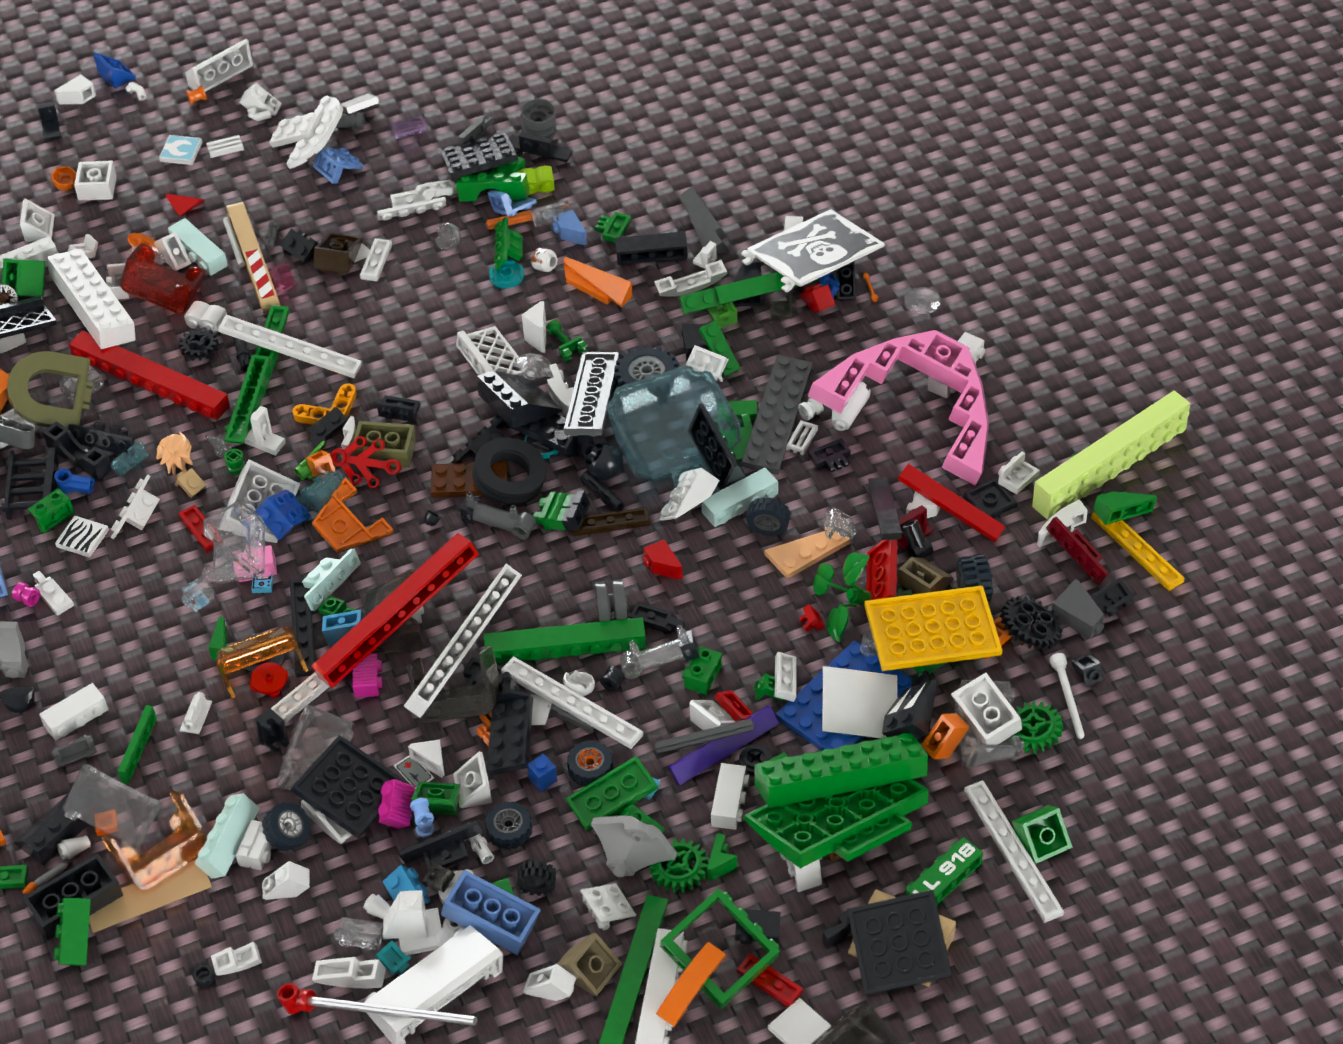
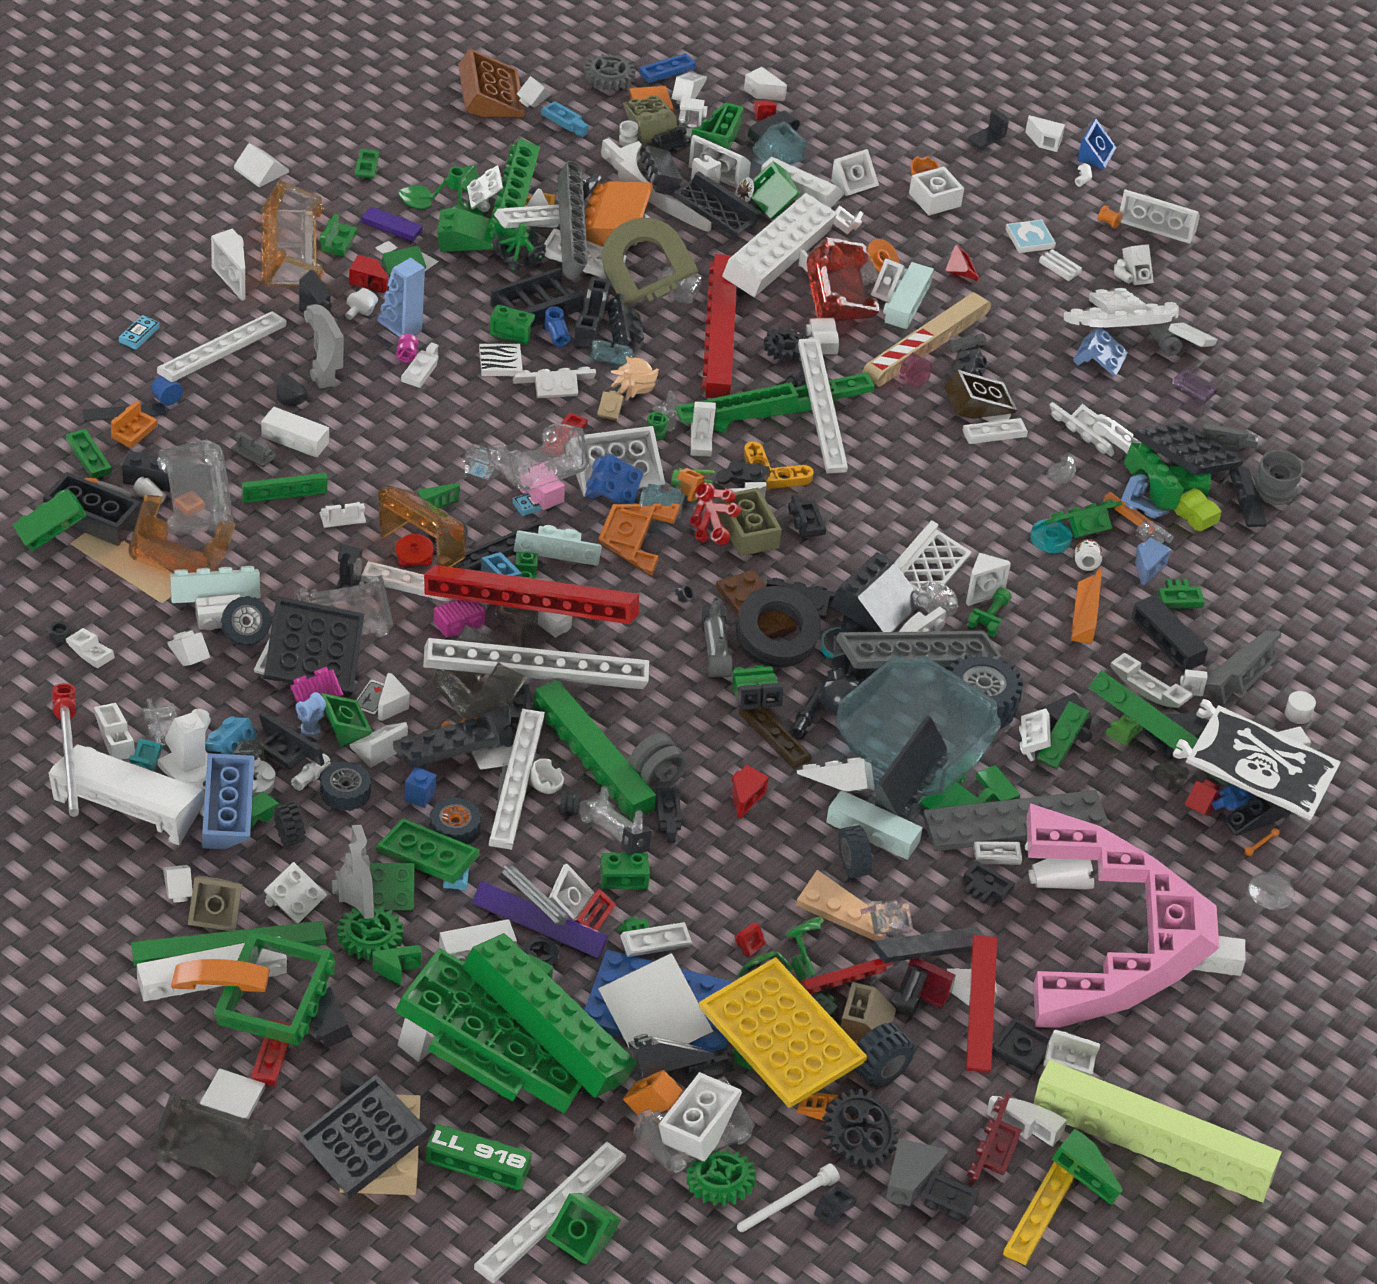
camera: 55 degrees right, 5 degrees down
none -> white piece [1285,691,1316,724]

